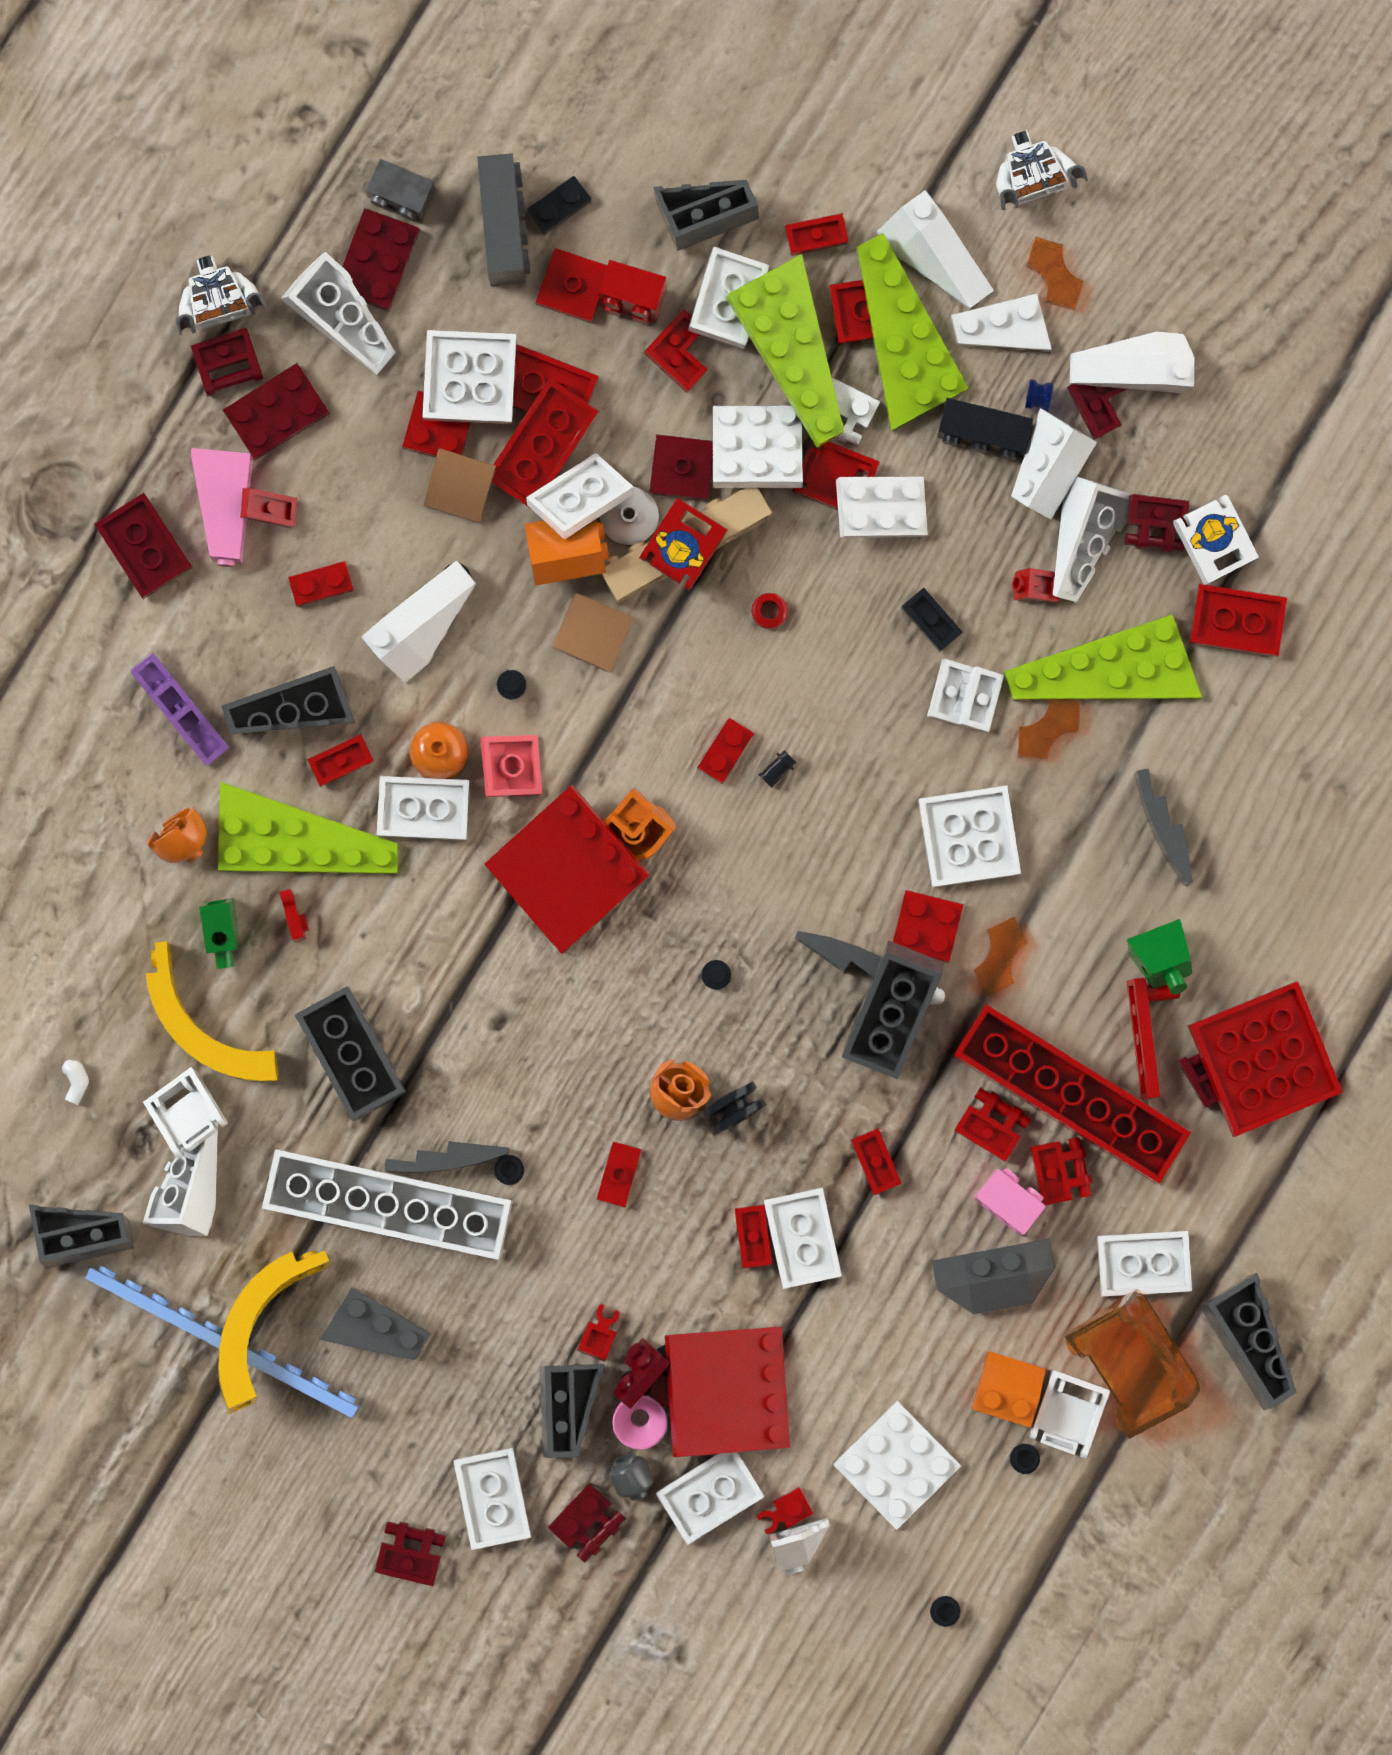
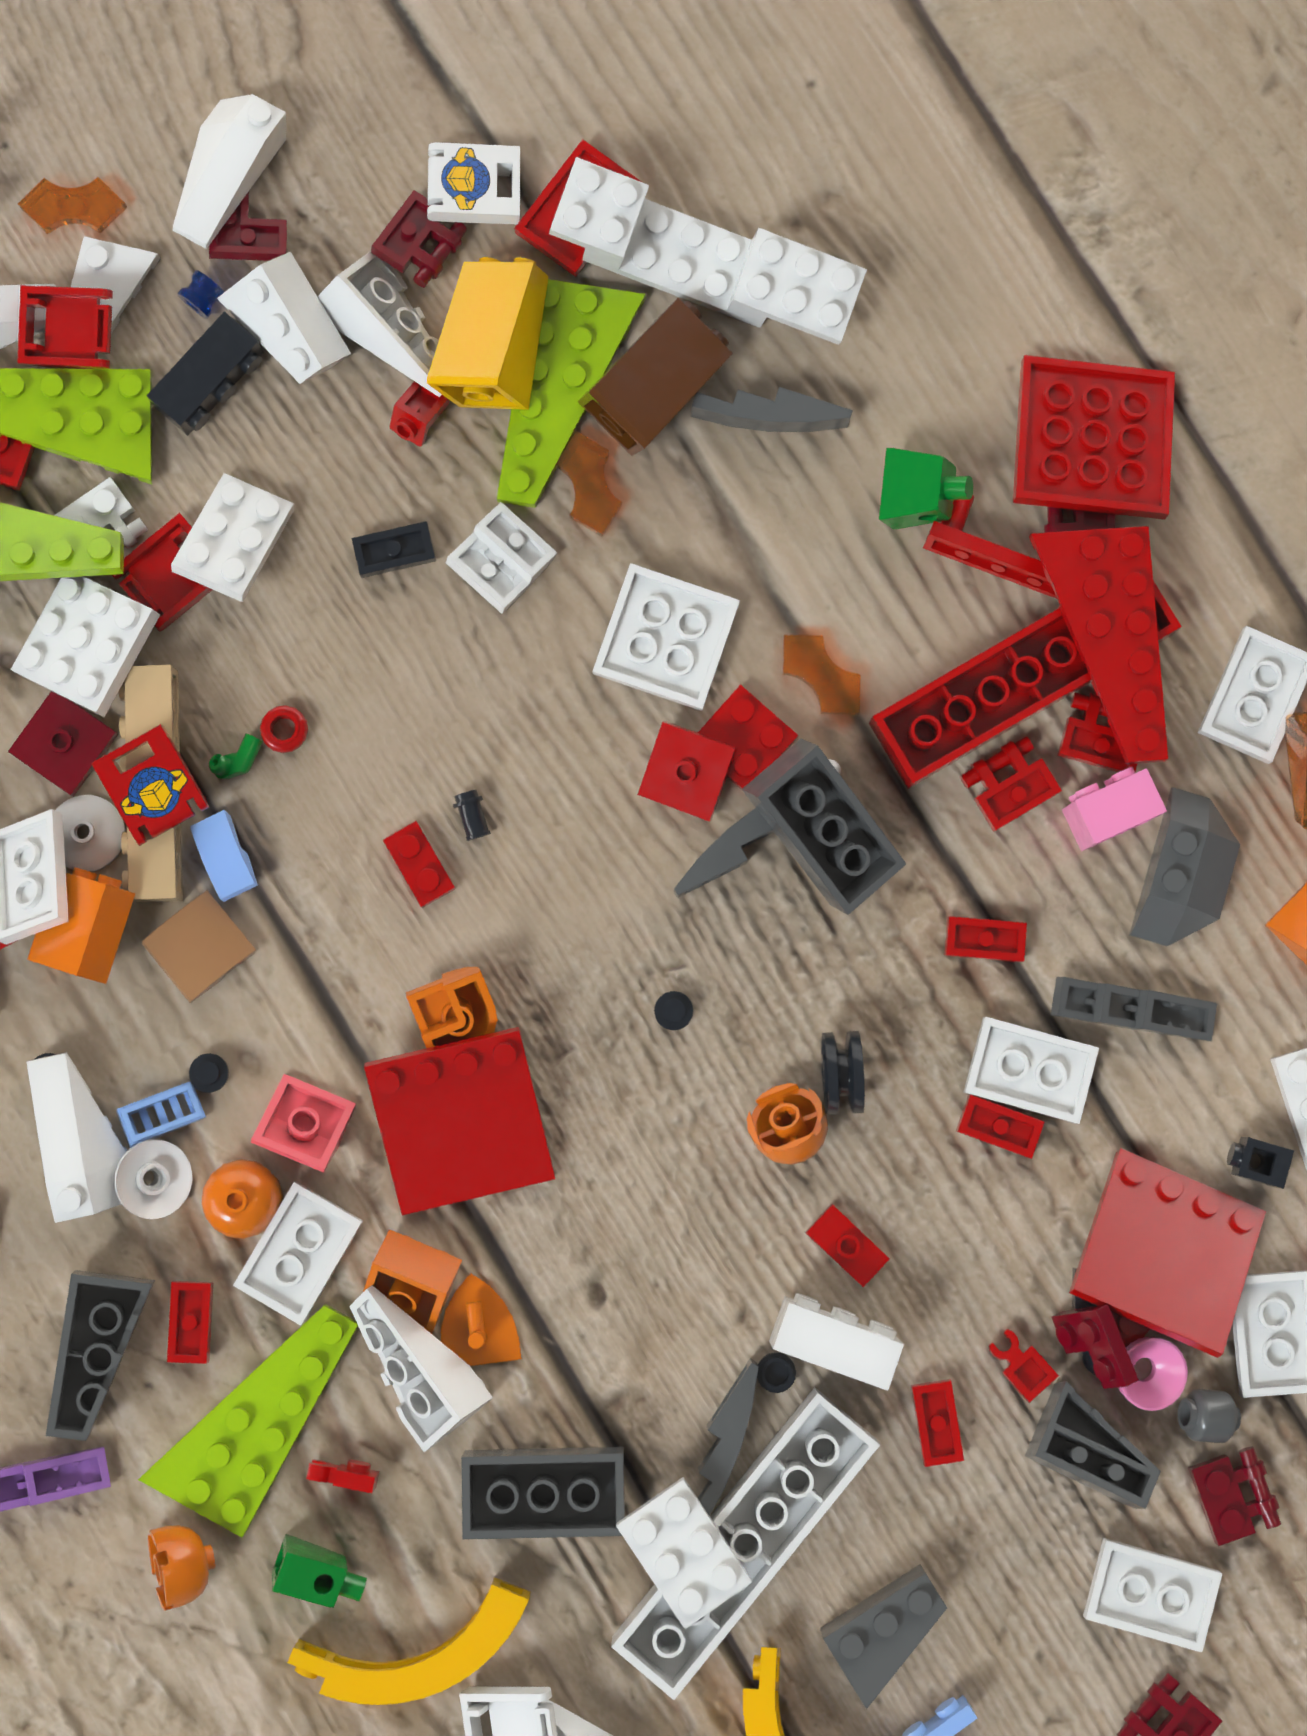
camera: 65 degrees left, 0 degrees up
none -> red container [17,285,113,369]
none -> white dish [114,1139,192,1219]
none -> light blue slope [116,1081,206,1148]
none -> light blue slope [190,810,258,902]
none -> green arm [209,733,263,780]
none -> white wedge [350,1285,493,1452]
none -> orange slope [363,1229,462,1335]
none -> yellow slope [427,257,549,410]
none -> orange shield [441,1273,522,1366]
none -> white bracket [549,157,867,345]
none -> reddish brown slope [578,298,733,456]
none -> white plate [616,1477,752,1629]
none -> red plate [637,721,737,822]
none -> white brick [769,1293,904,1391]
none -> red plate [911,1379,964,1467]
none -> red wing [1029,526,1168,764]
none -> dark grey slope [1051,977,1217,1041]
none -> black brick [1227,1137,1294,1189]

